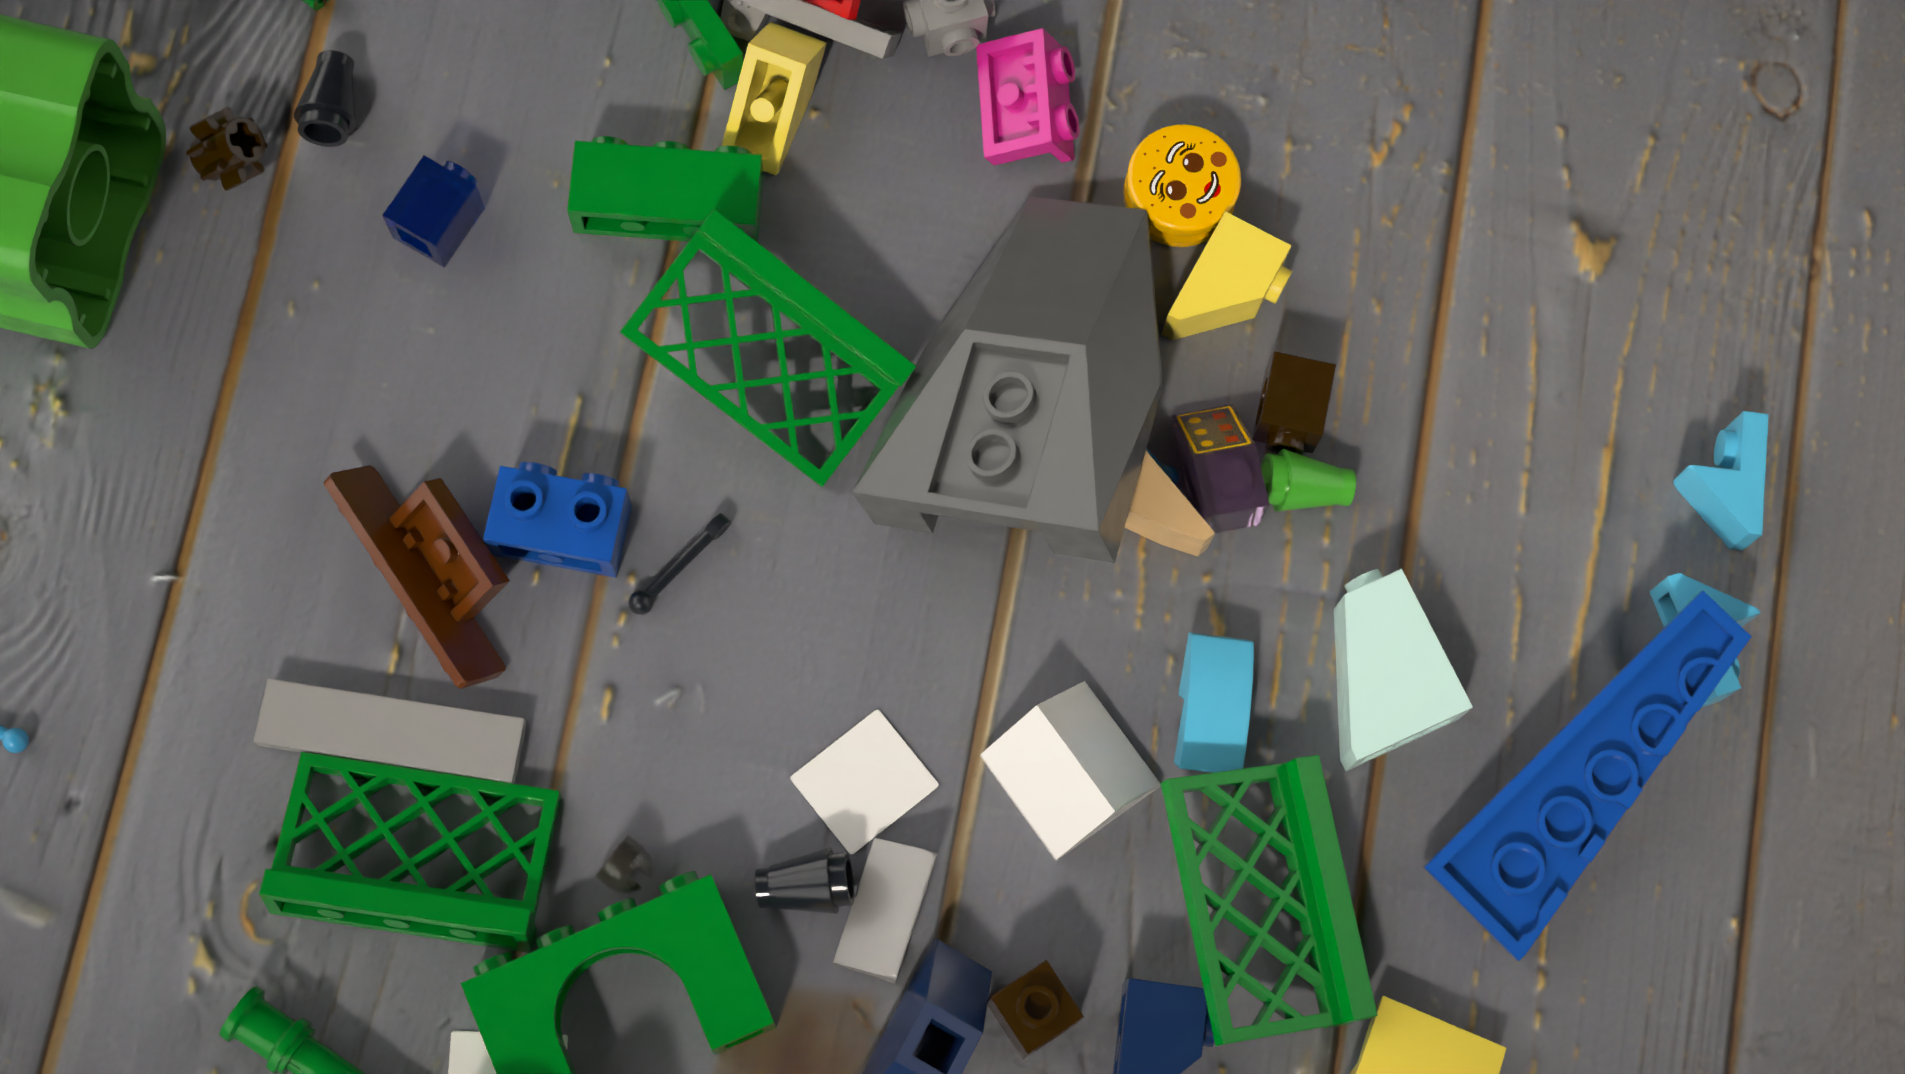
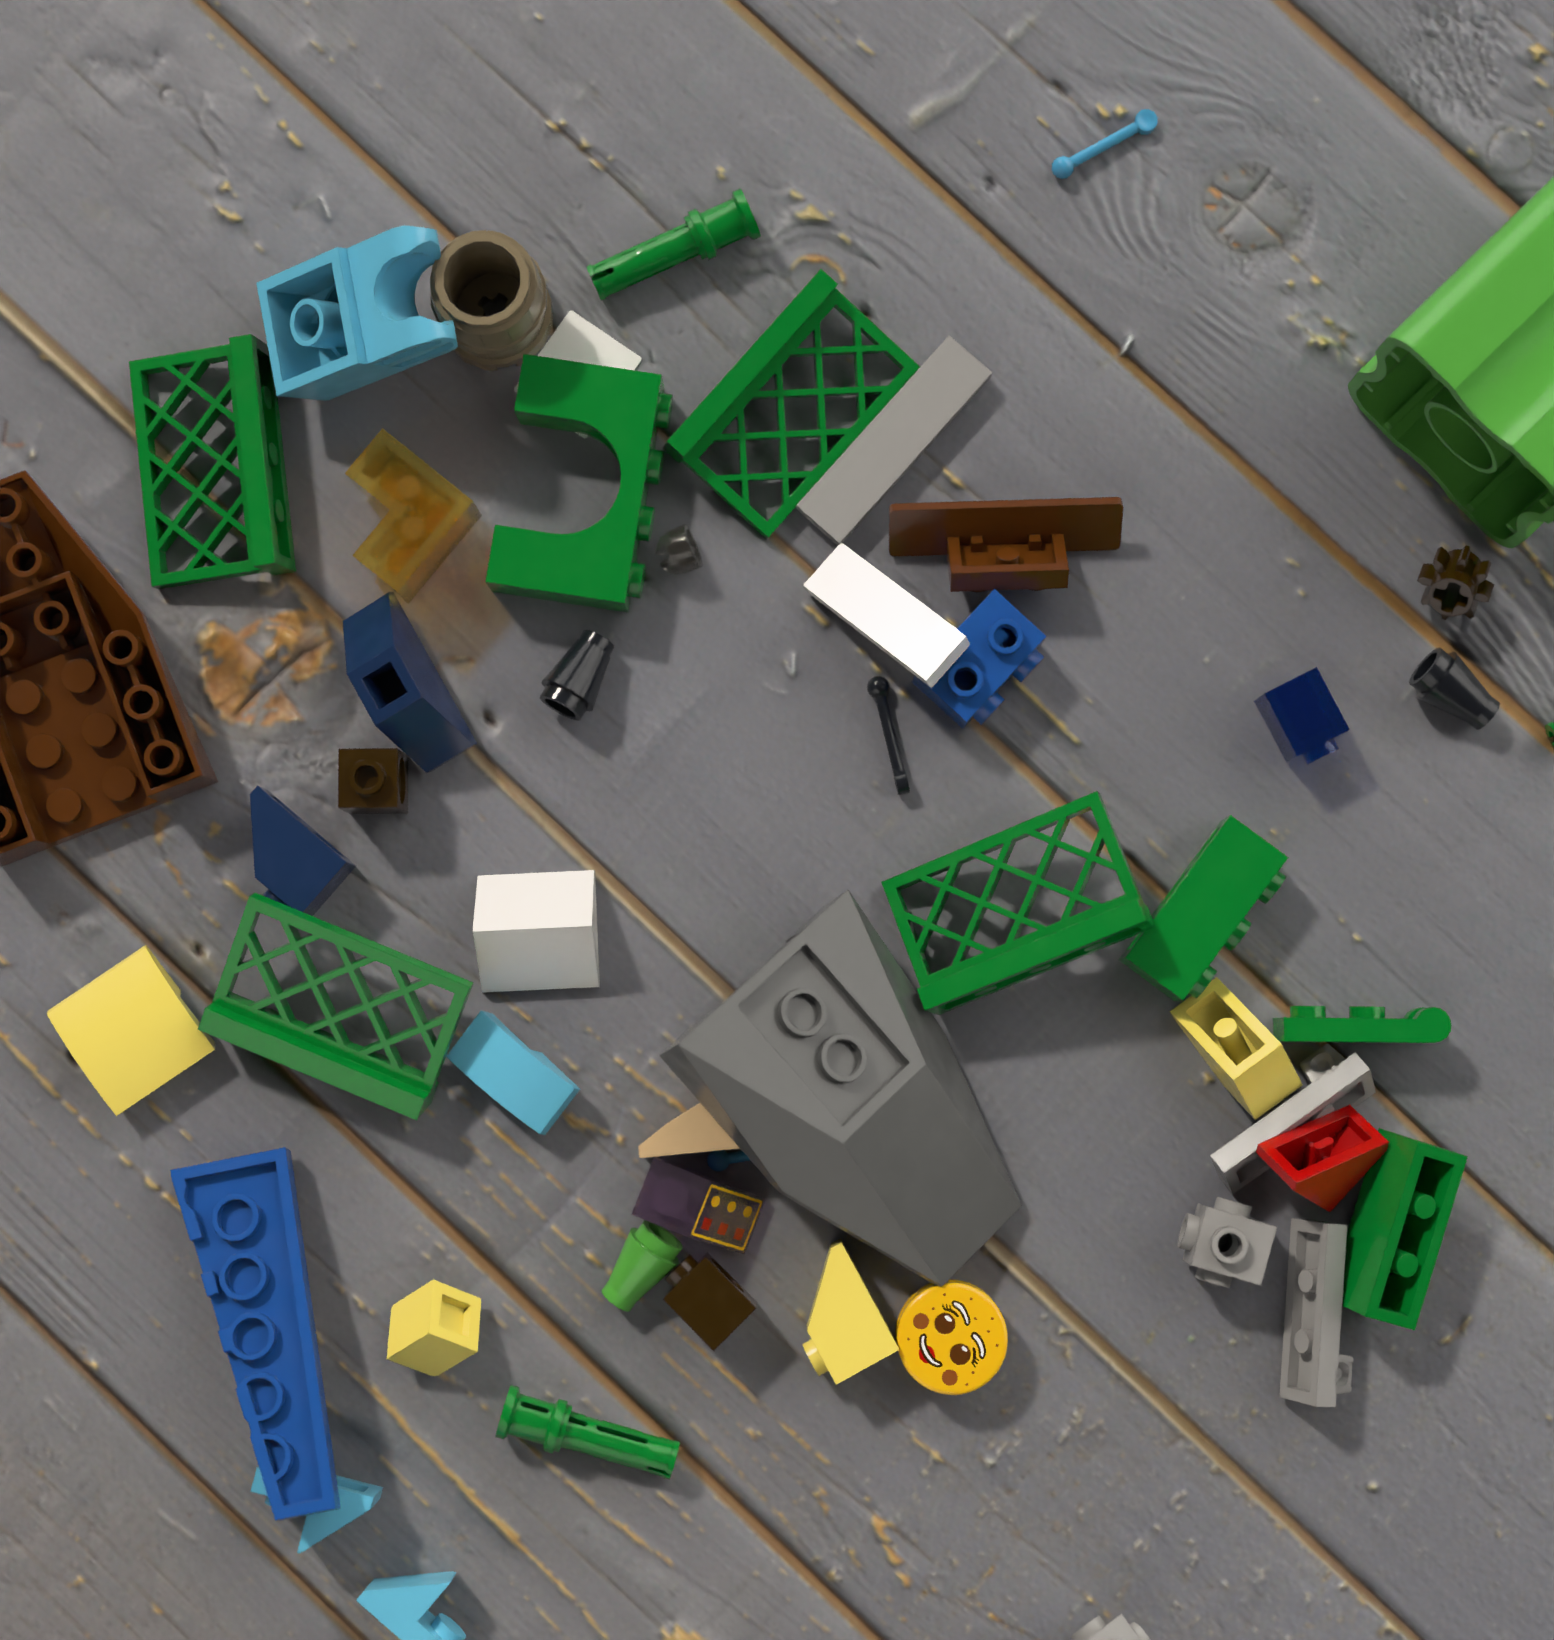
camera: 135 degrees right, 10 degrees up
white sticker [790,710,939,855] -> none
light grey slope [833,838,937,984] -> none
dark pink bracket [976,28,1080,165] -> none
light aqua slope [1334,569,1473,771] -> none
none -> light yellow panel [387,1279,481,1376]
none -> green pin [495,1385,680,1479]
none -> white tile [803,542,970,688]

